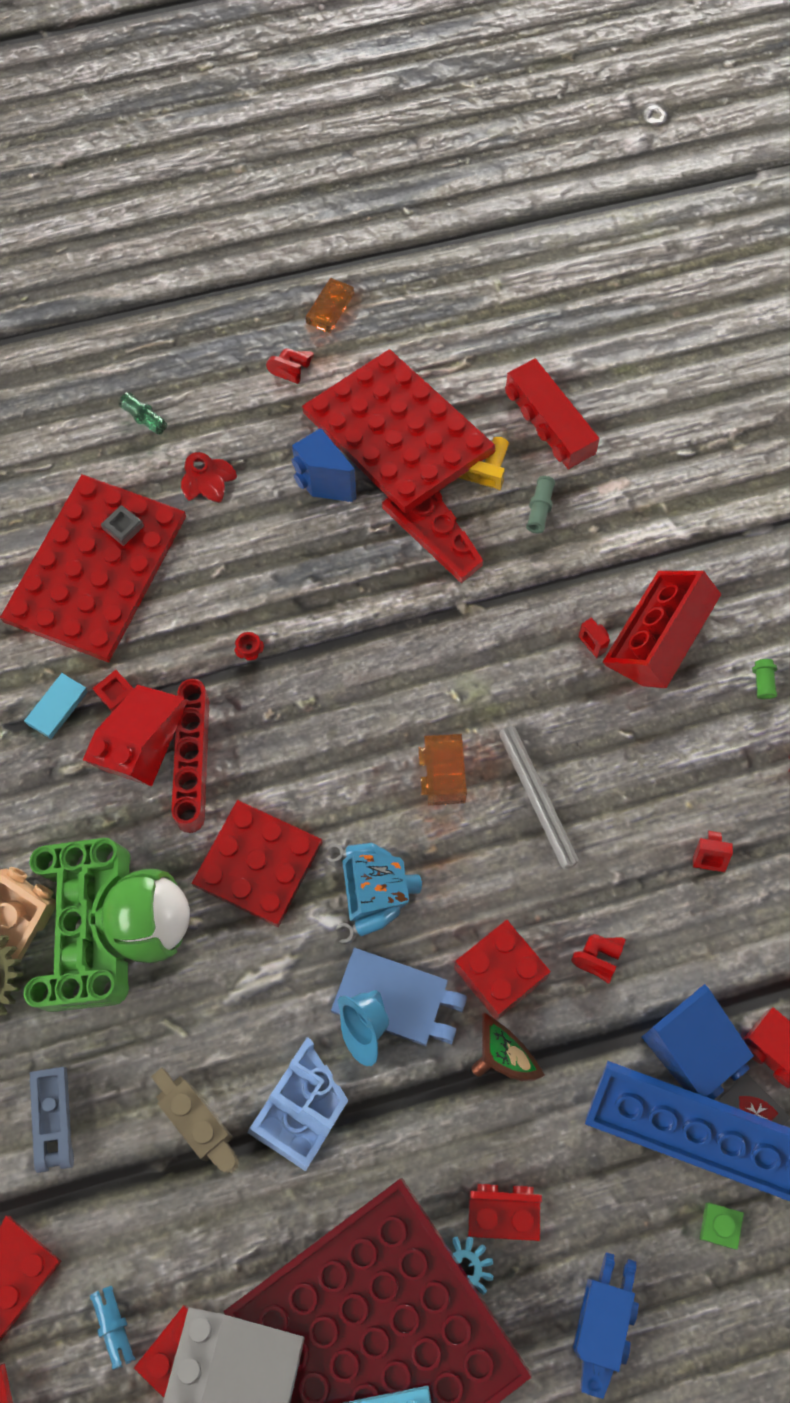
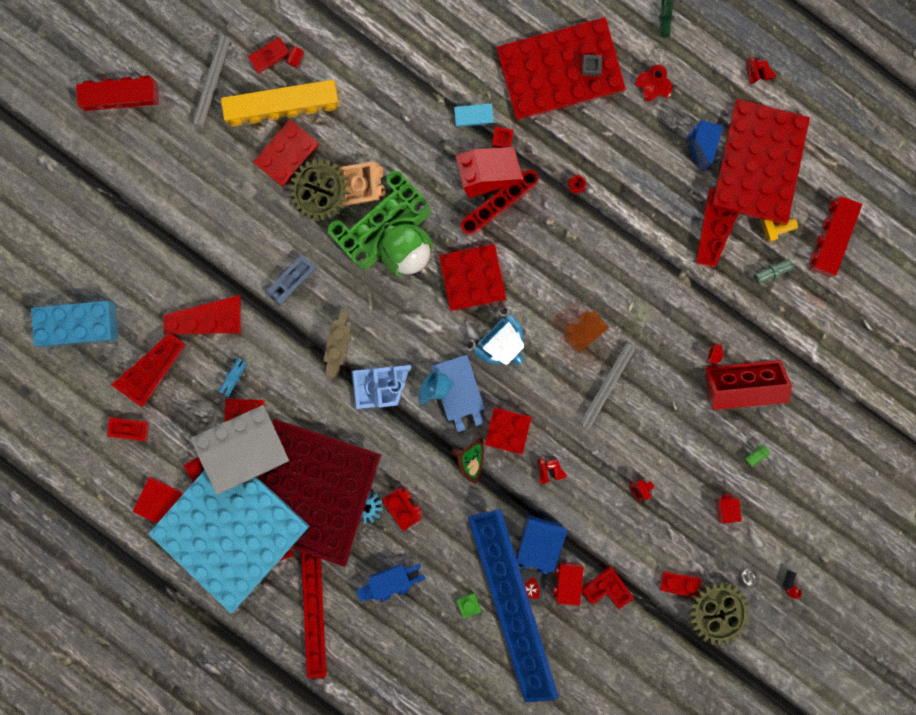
camera: 55 degrees right, 20 degrees up
clear orange plate [306,278,354,333] -> none

